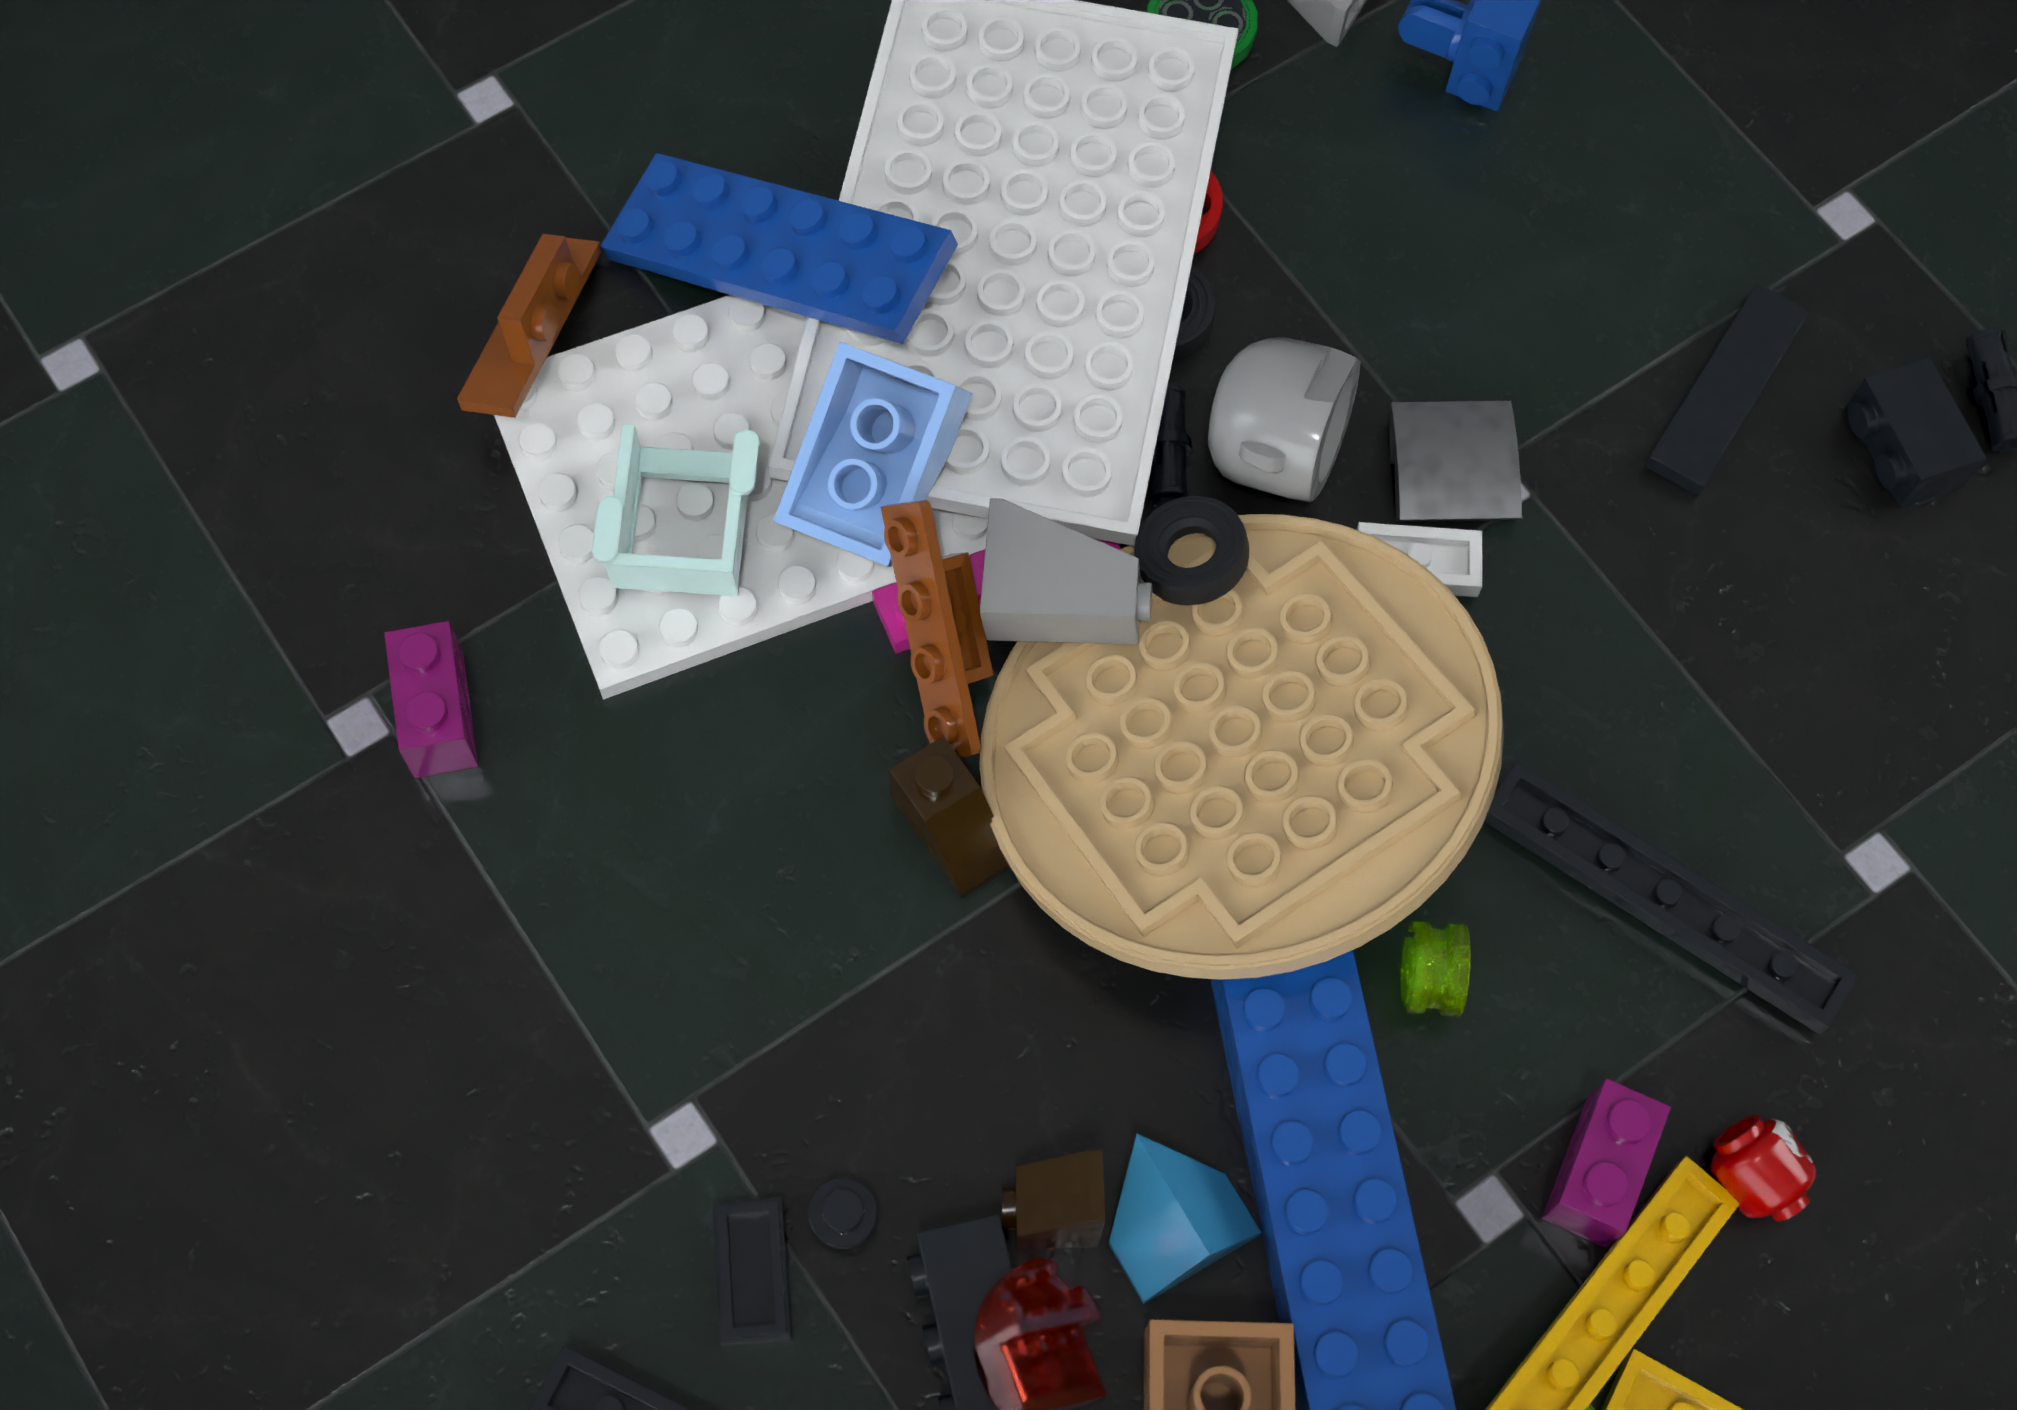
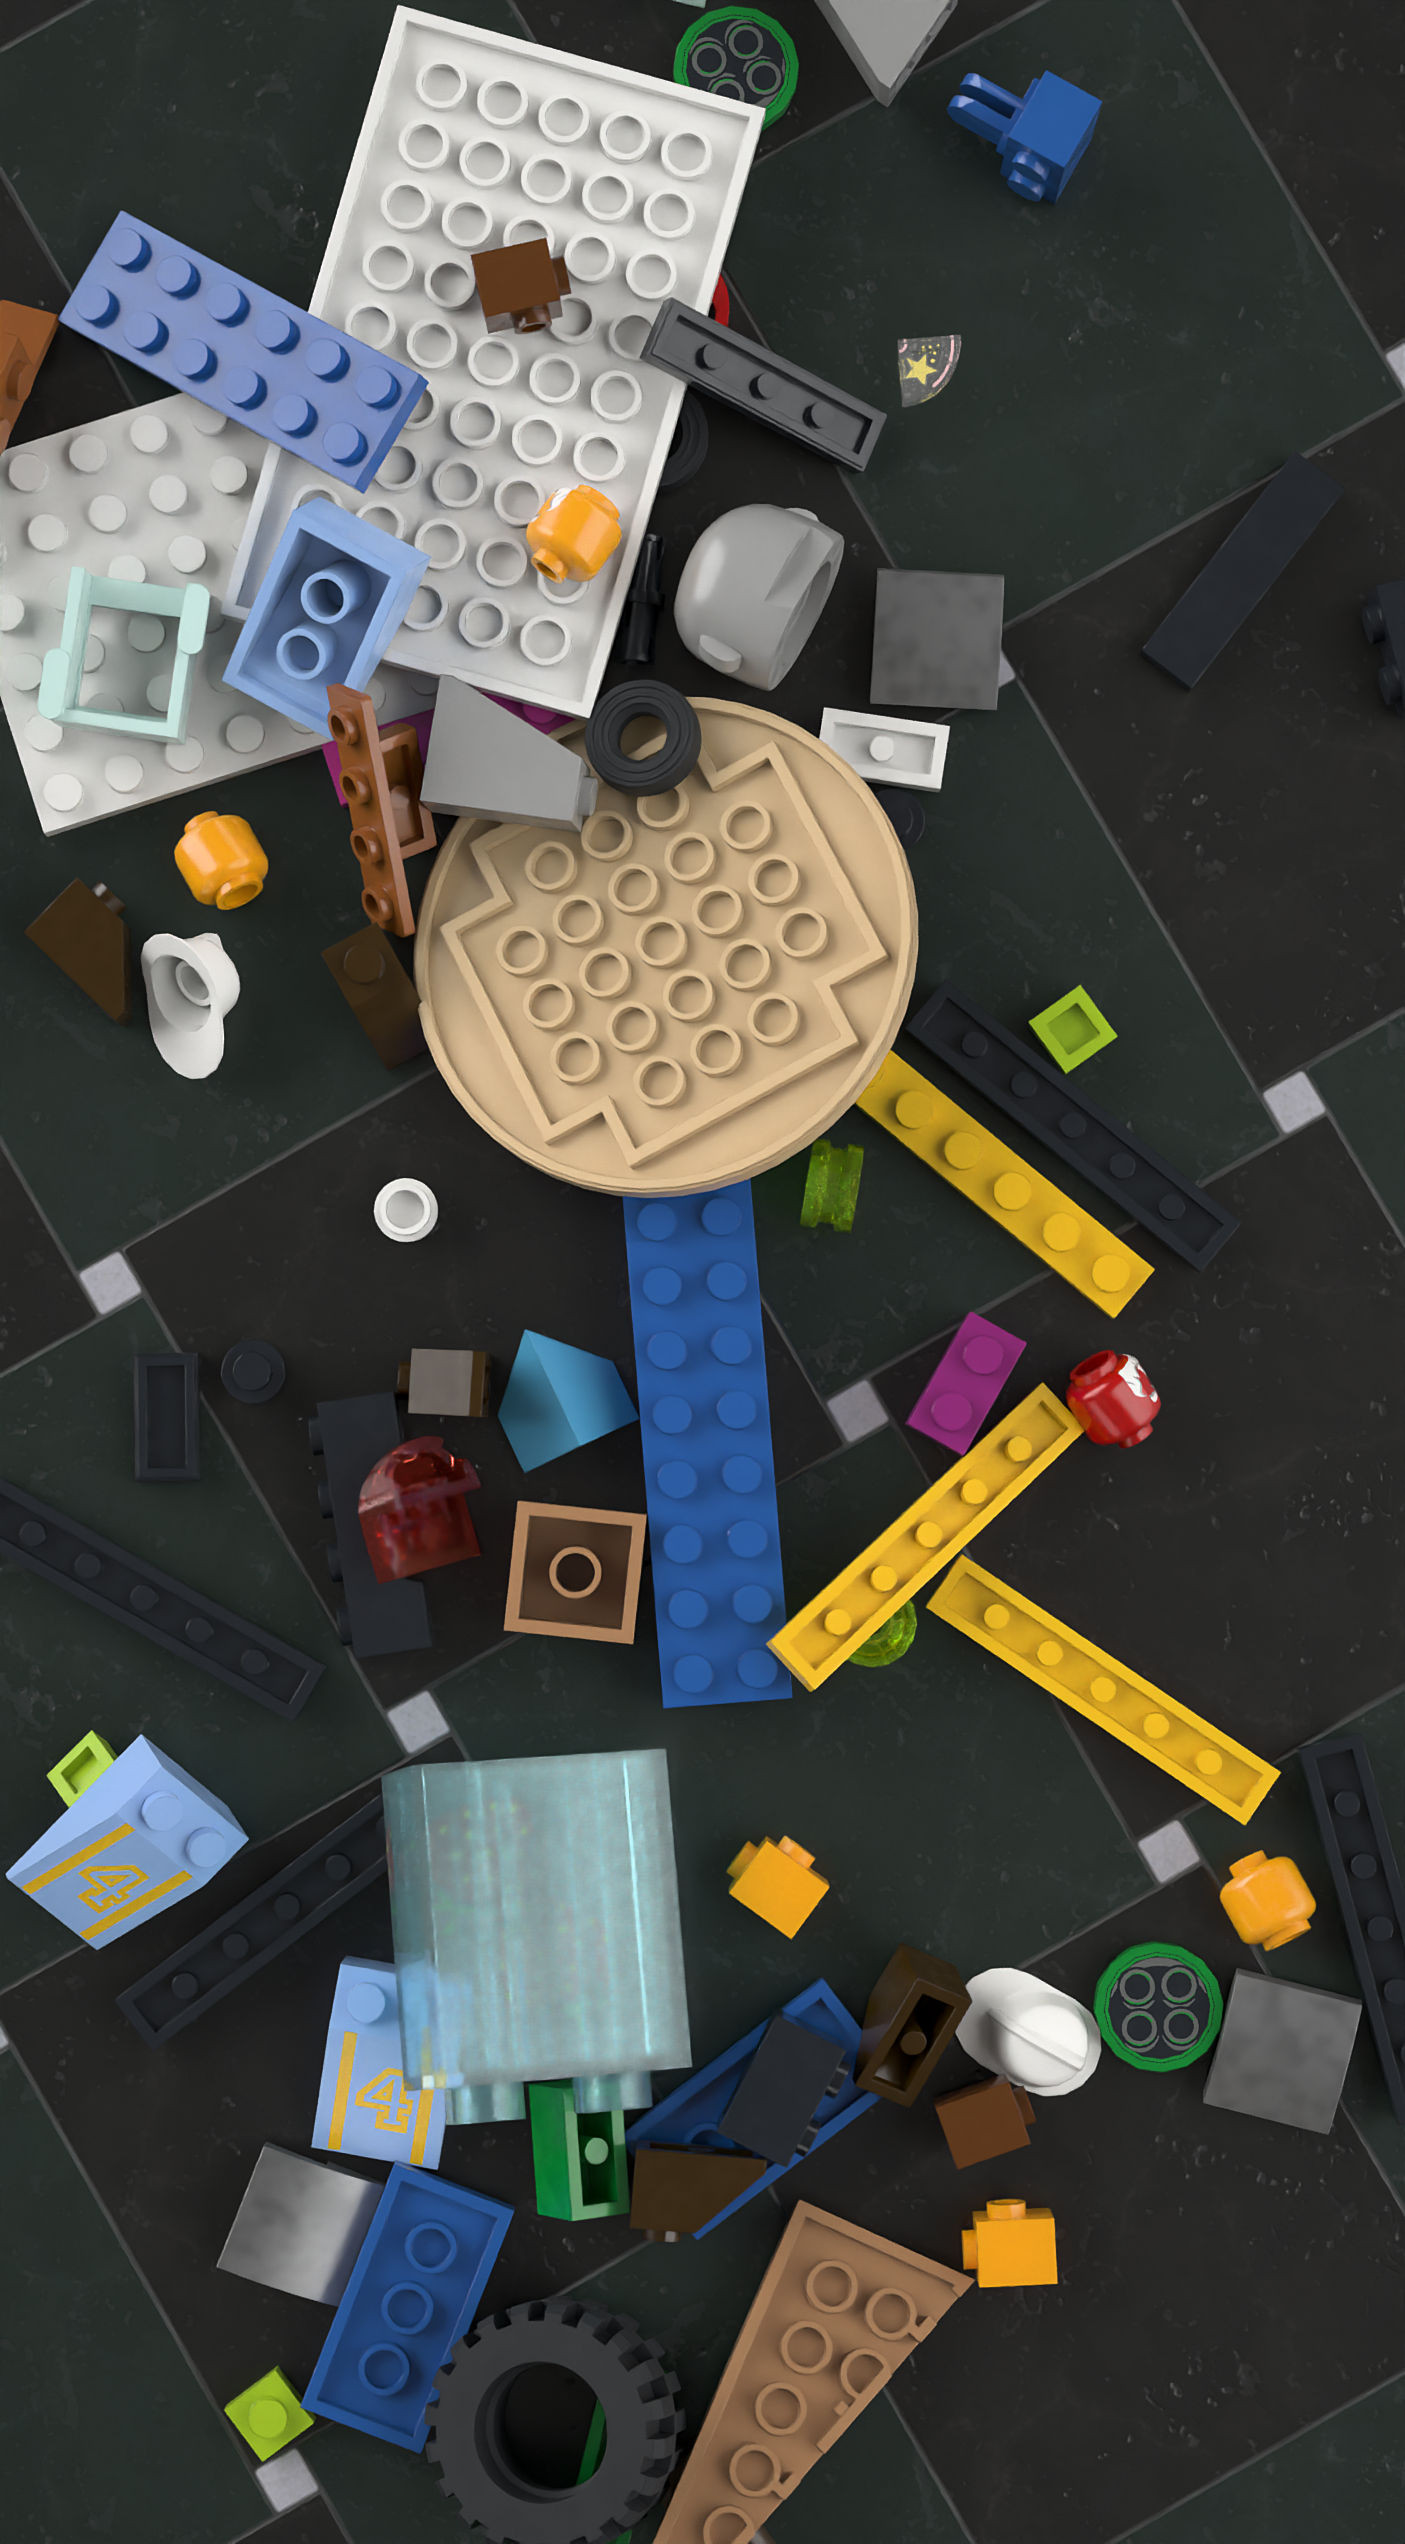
camera: 10 degrees right, 20 degrees up
none -> dark brown slope [24,877,132,1027]
none -> white piece [141,933,240,1079]
none -> light orange head [174,811,268,910]
none -> white plate [374,1178,438,1242]
none -> reddish brown brick [470,238,571,335]
none -> light orange head [526,484,622,584]
none -> black tile [639,297,887,474]
none -> yellow plate [854,1050,1155,1319]
none -> clear tile [897,335,961,407]
none -> lime plate [1027,985,1118,1075]

